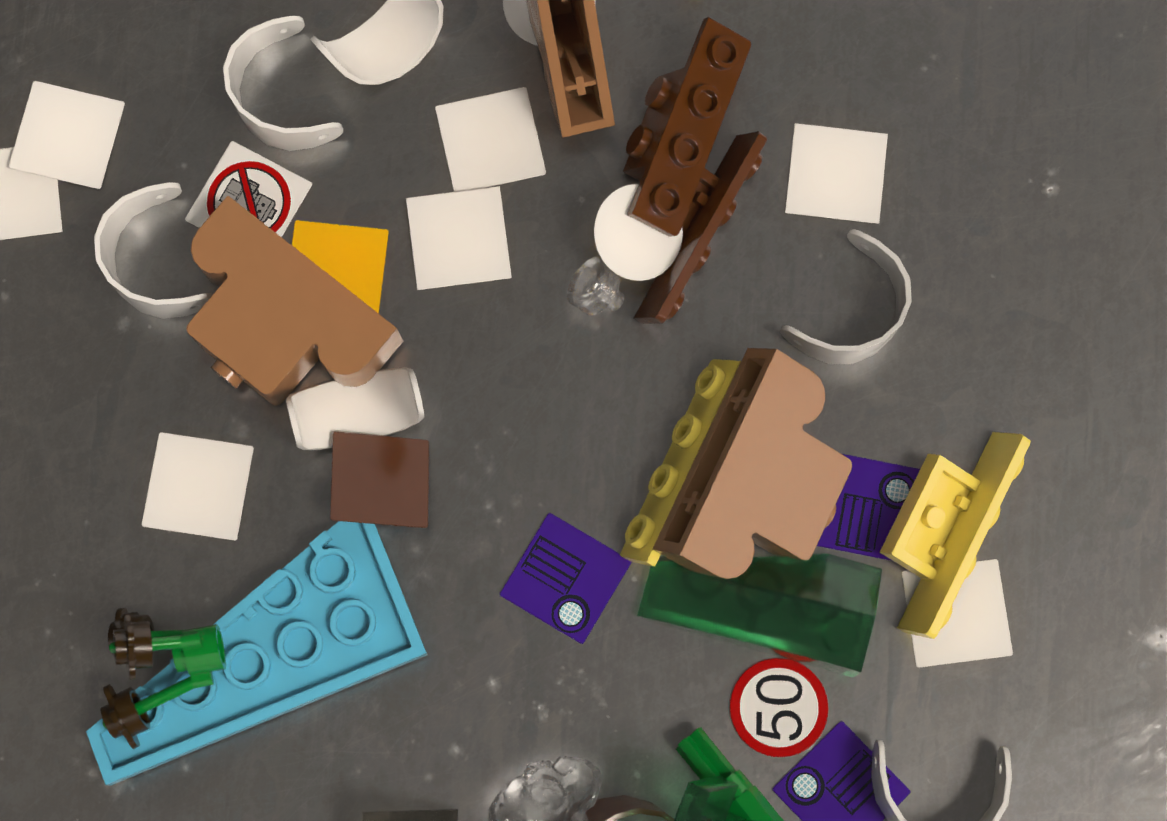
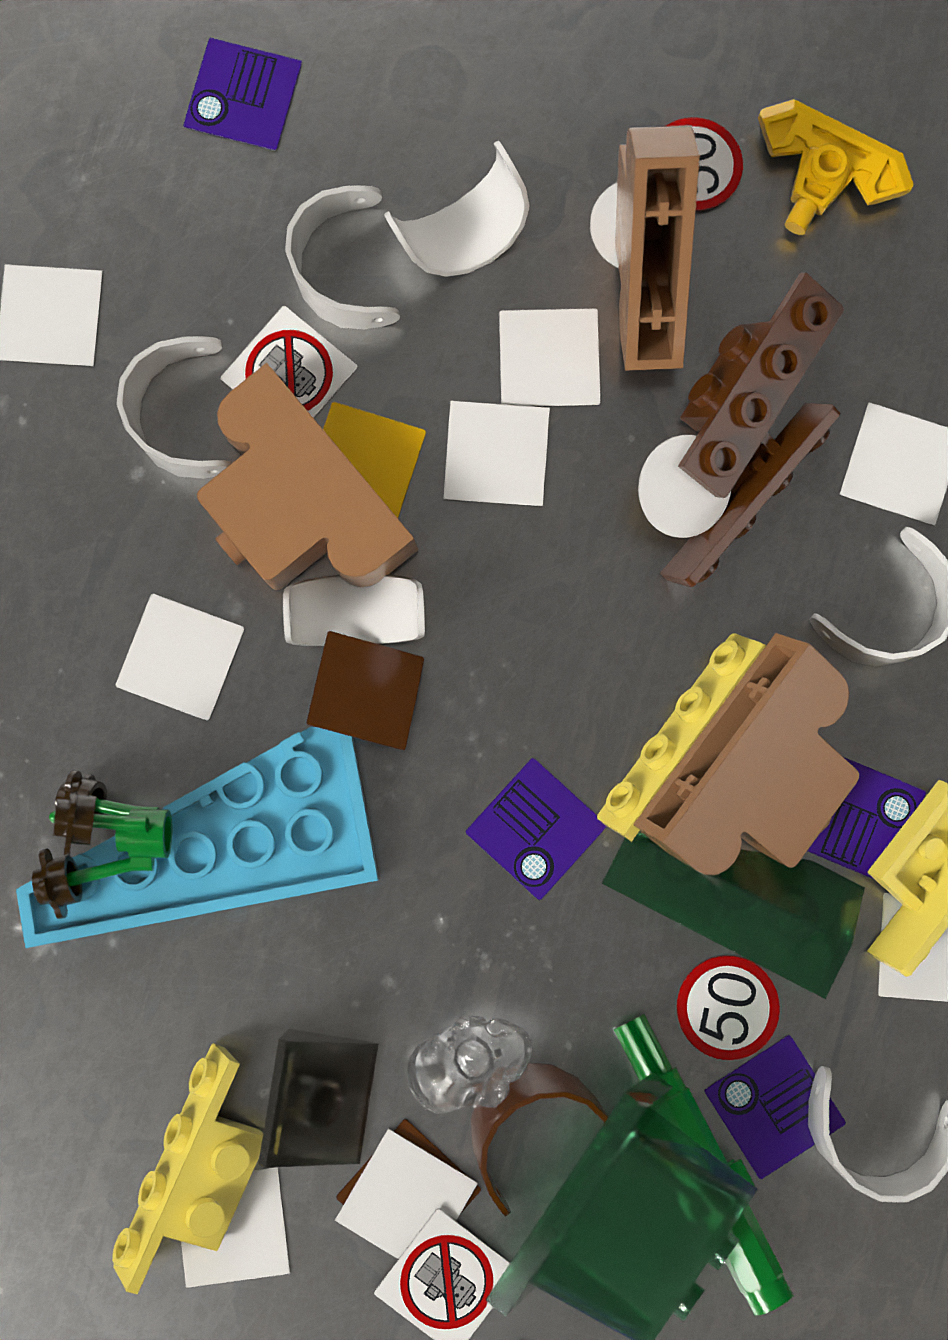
camera: 15 degrees right, 5 degrees up
white sticker [9,81,125,189] -> none
clear tile [567,257,625,316] -> none

